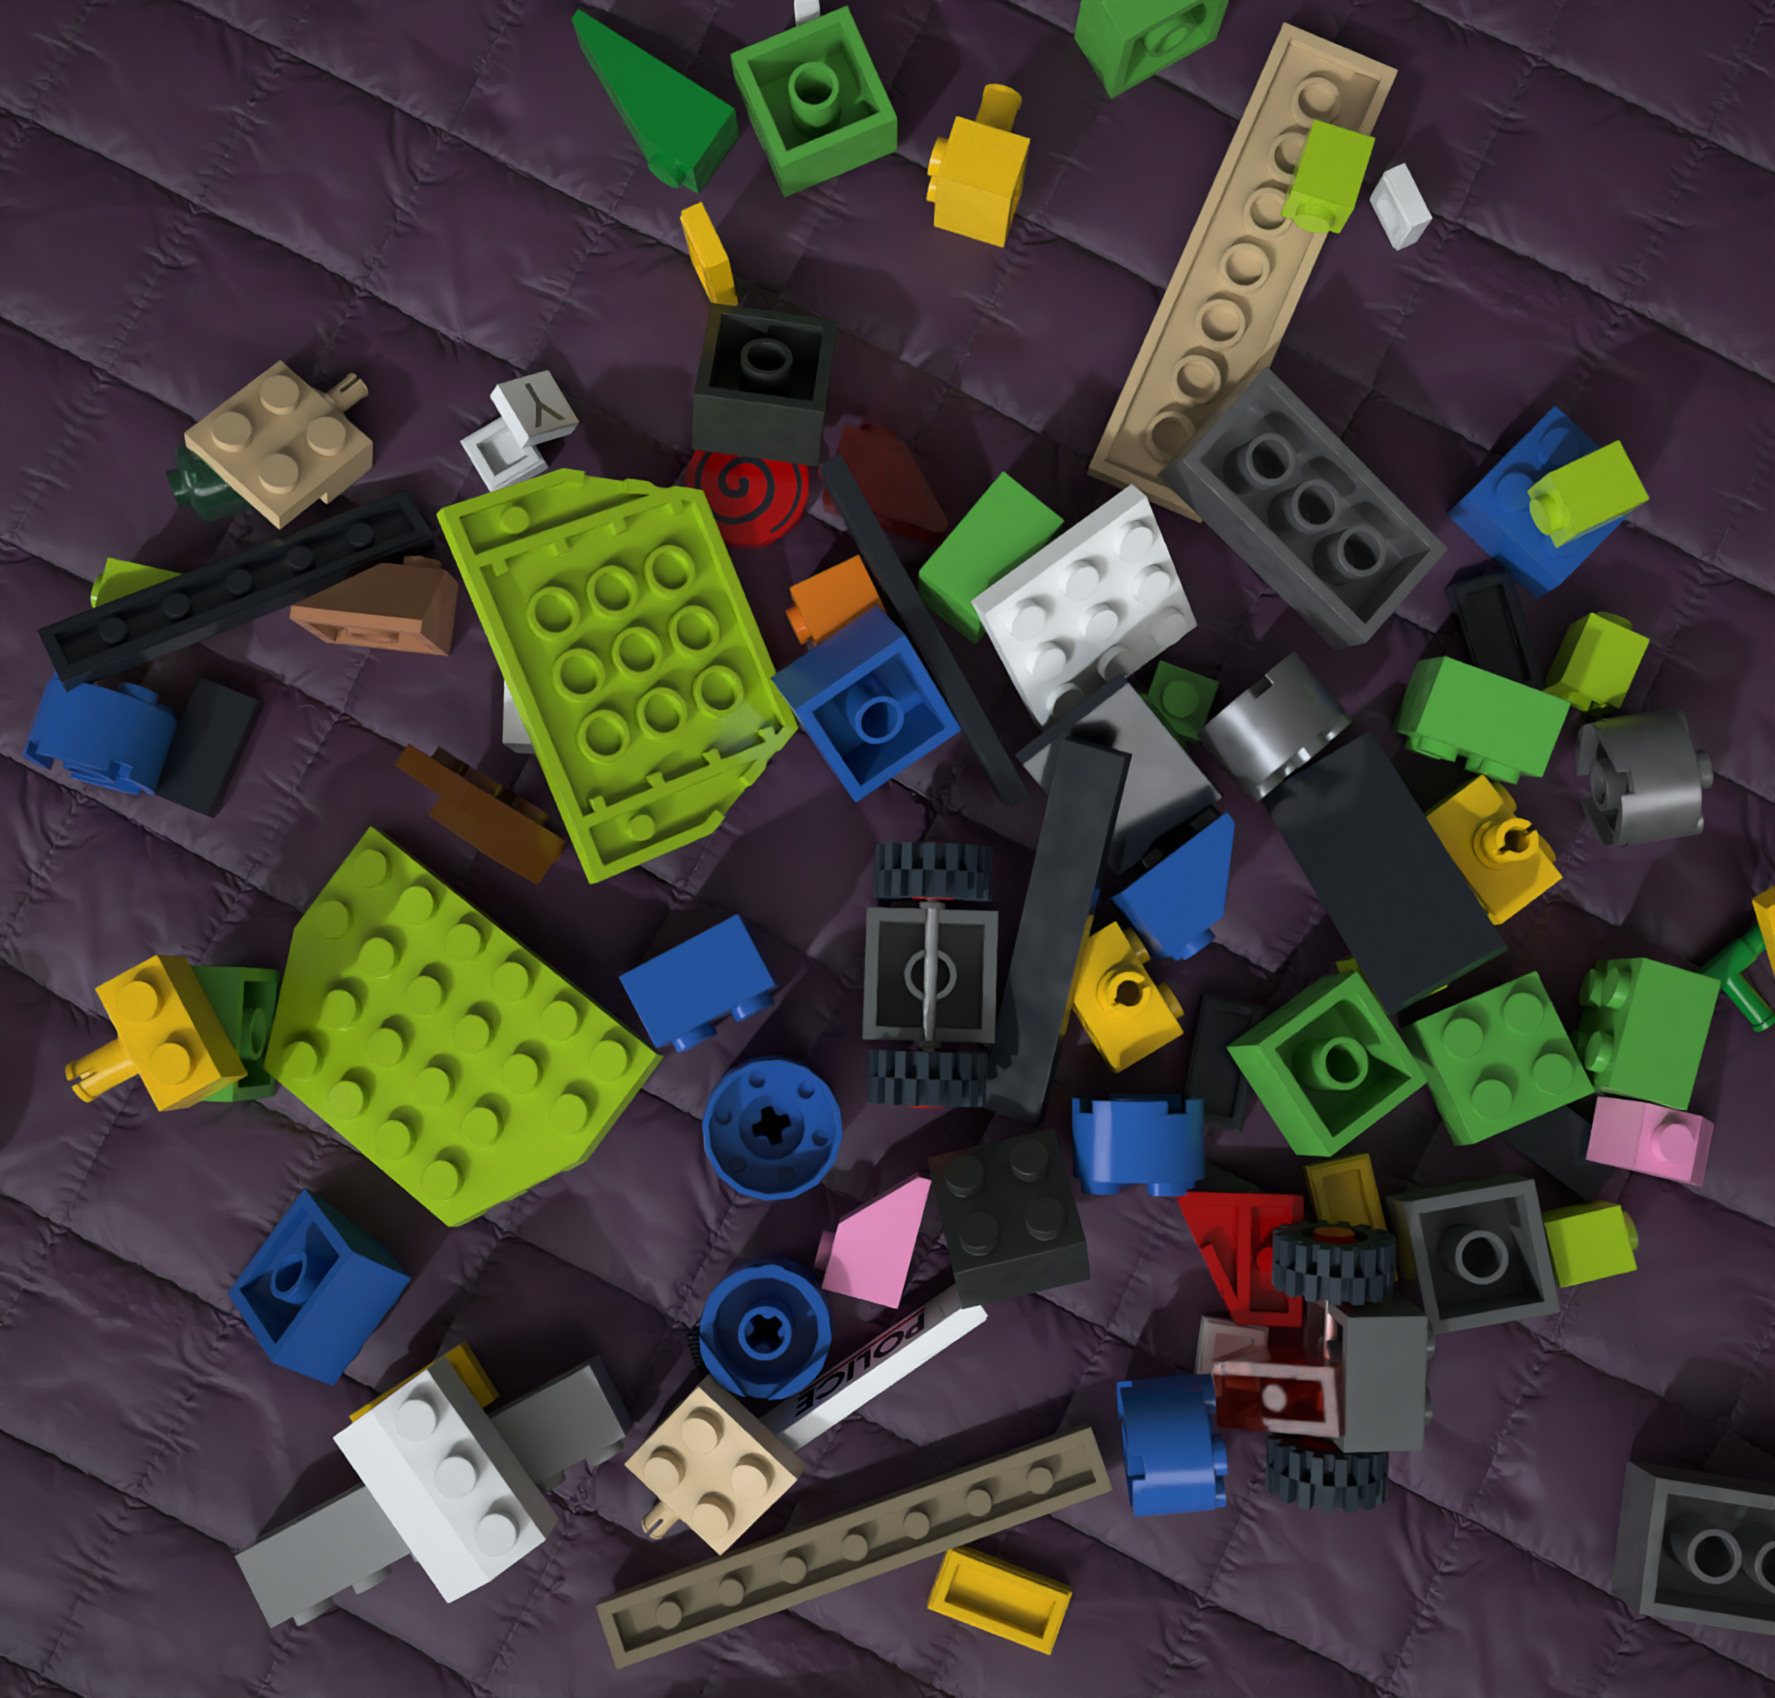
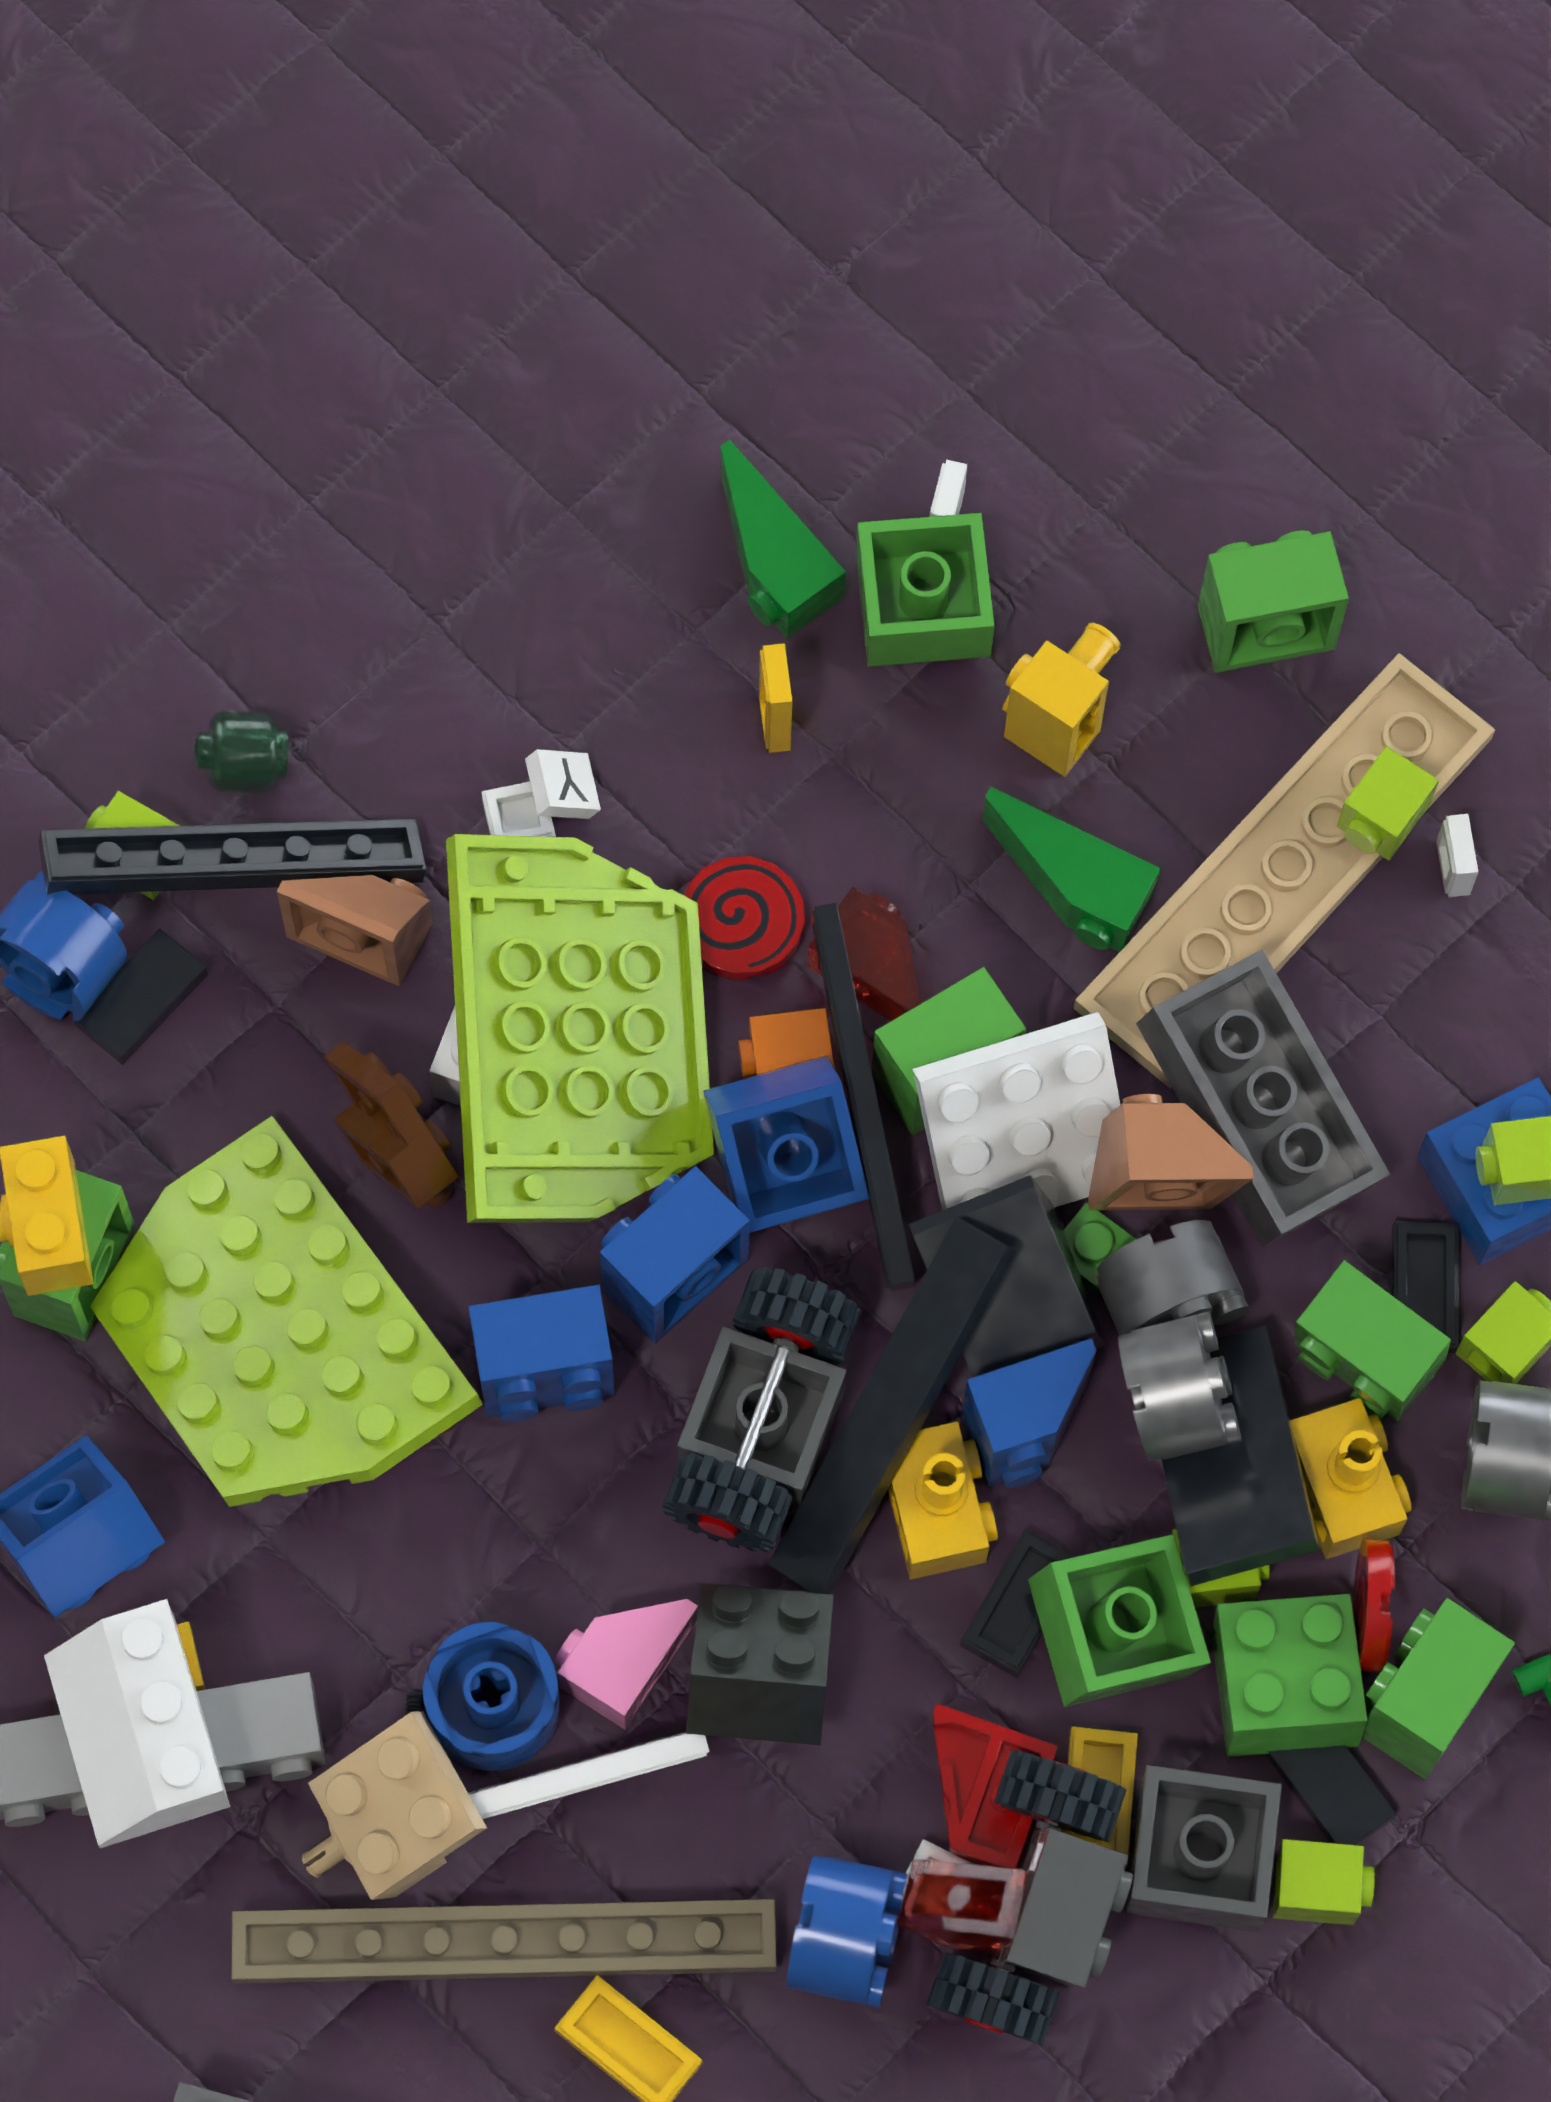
camera: 15 degrees right, 15 degrees down
tan plate [184,360,373,530] -> none
pearl dark grey brick [692,303,837,467] -> none
blue wheel [702,1054,843,1201] -> none
blue brick [1072,1093,1205,1196] -> none
bright pink slope [1586,1096,1714,1187] -> none
none -> blue brick [599,1166,750,1344]
none -> green slope [982,787,1161,952]
none -> nougat slope [1088,1094,1254,1211]
none -> flat silver brick [1118,1312,1241,1461]
none -> red tile [1352,1538,1395,1673]

